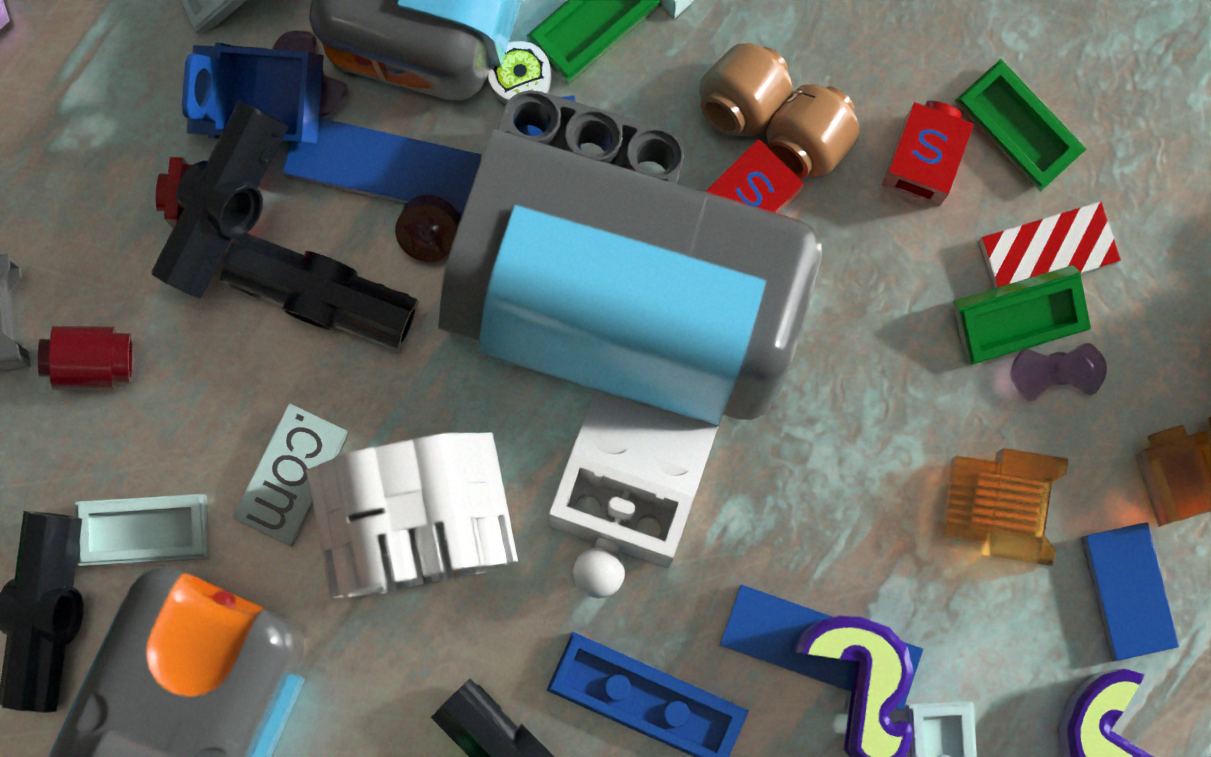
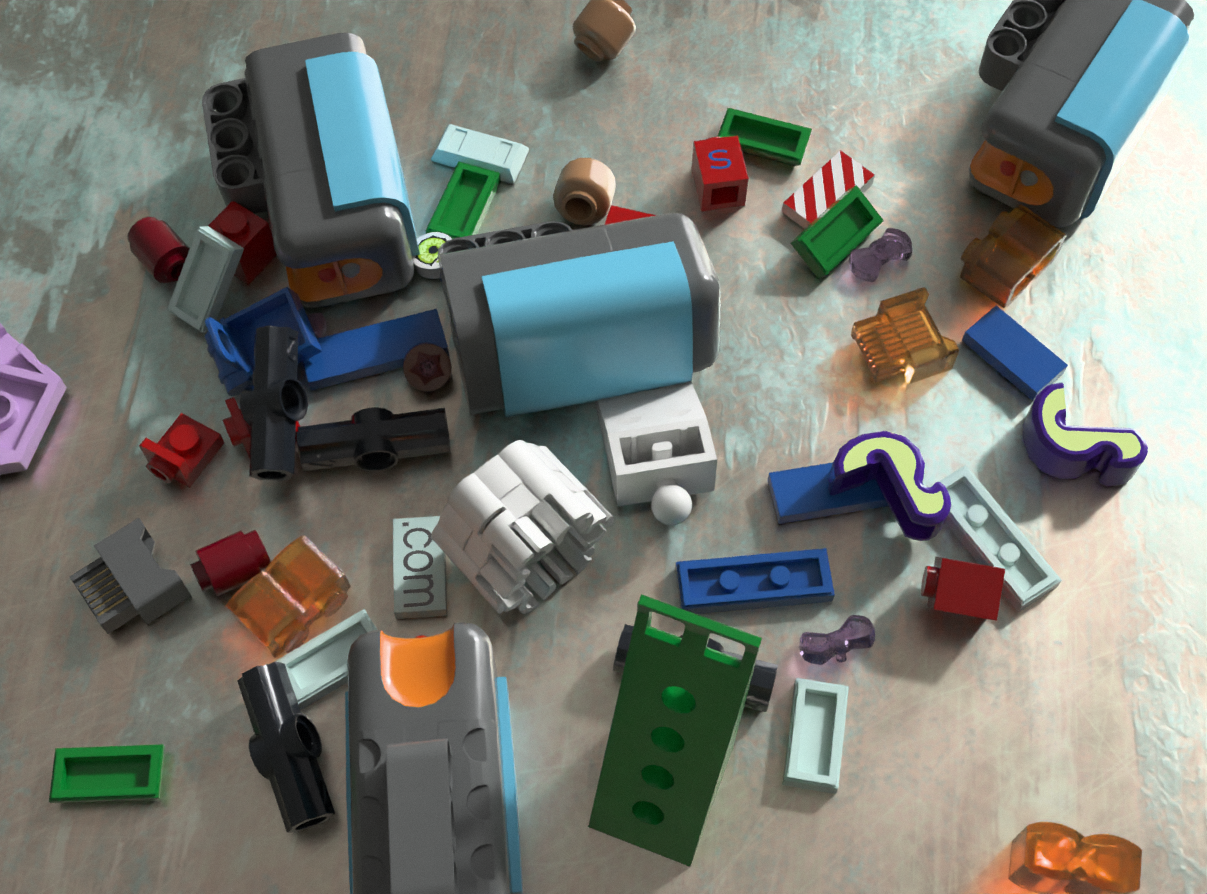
camera: 25 degrees left, 20 degrees down
medium nougat head [766,85,860,178] -> none
none -> red bracket [139,413,225,488]
none -> clear orange brick [226,535,351,658]

